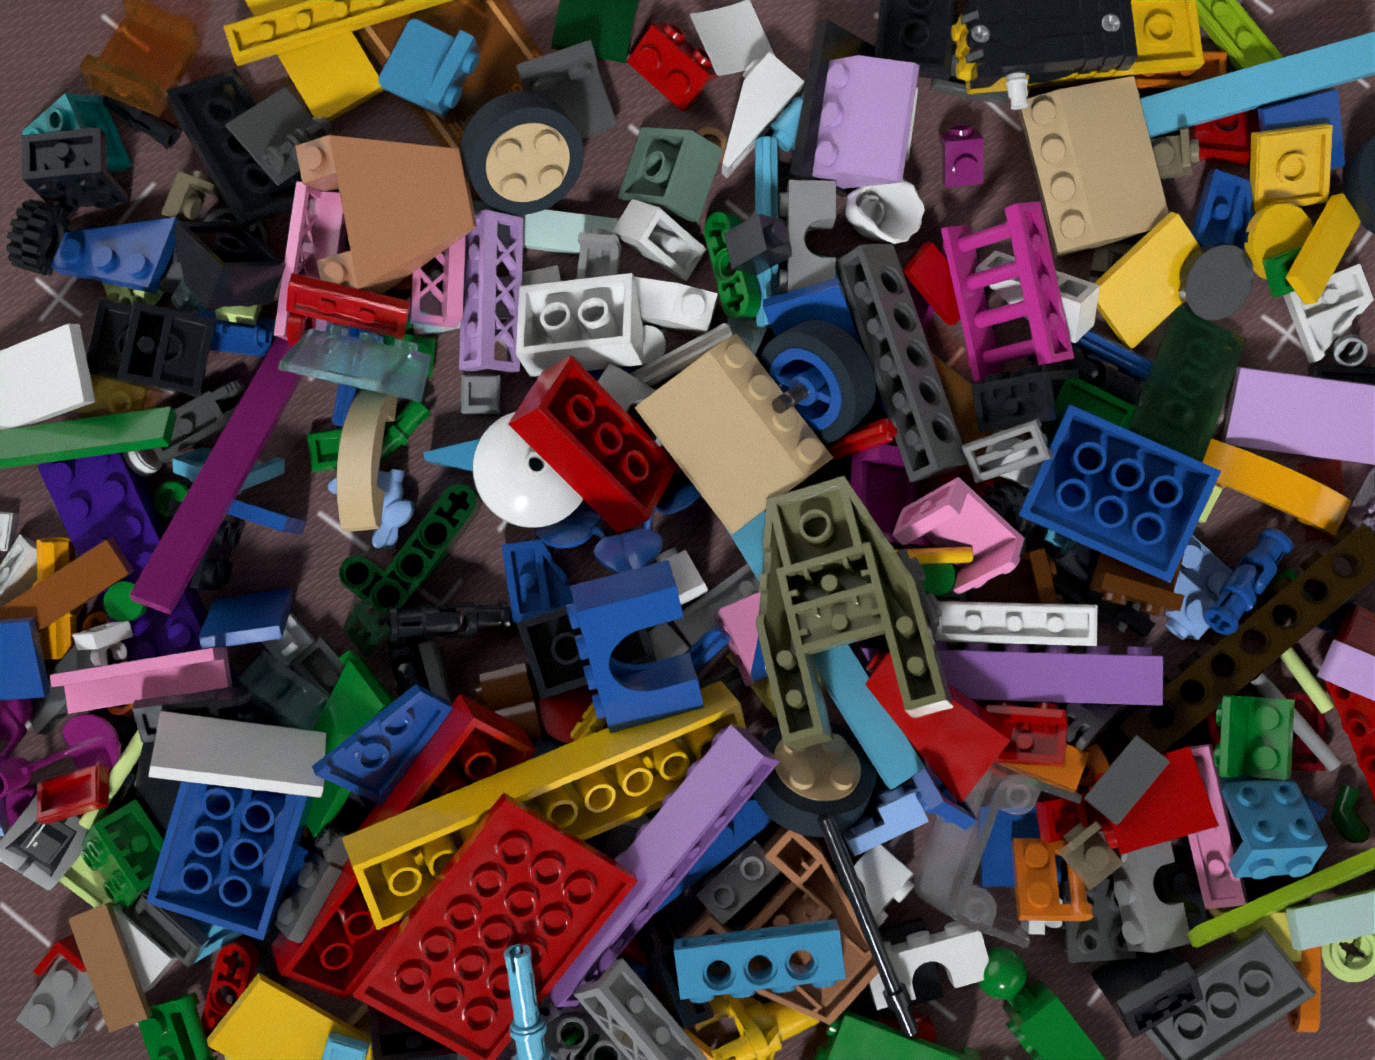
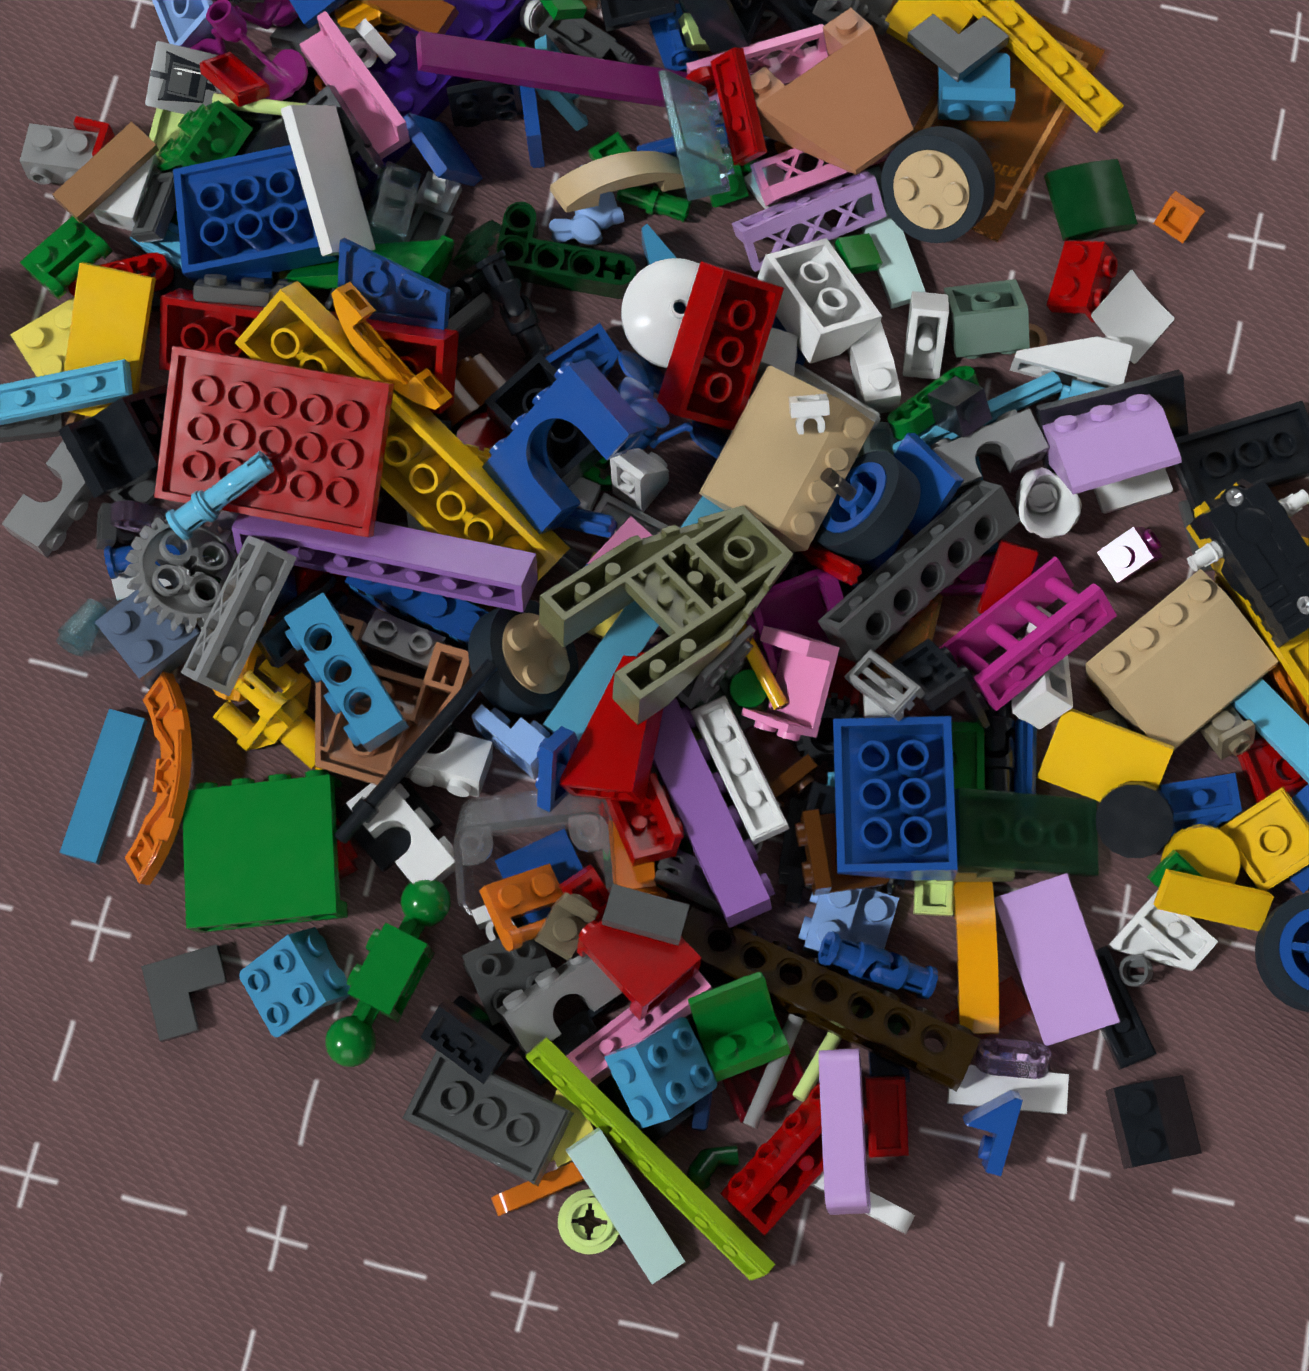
camera: 65 degrees right, 10 degrees down
green tile [104,581,148,622] -> none
light grey tile [461,375,501,415] -> none
dark grey bracket [516,40,617,139] -> none
light grey bracket [576,228,621,279] -> none
white tile [643,325,666,366] -> none
none -> light orange slope [331,282,453,410]
none -> white tile [789,394,830,435]
none -> green tile [834,233,883,274]
none -> dark grey tile [907,14,1009,82]

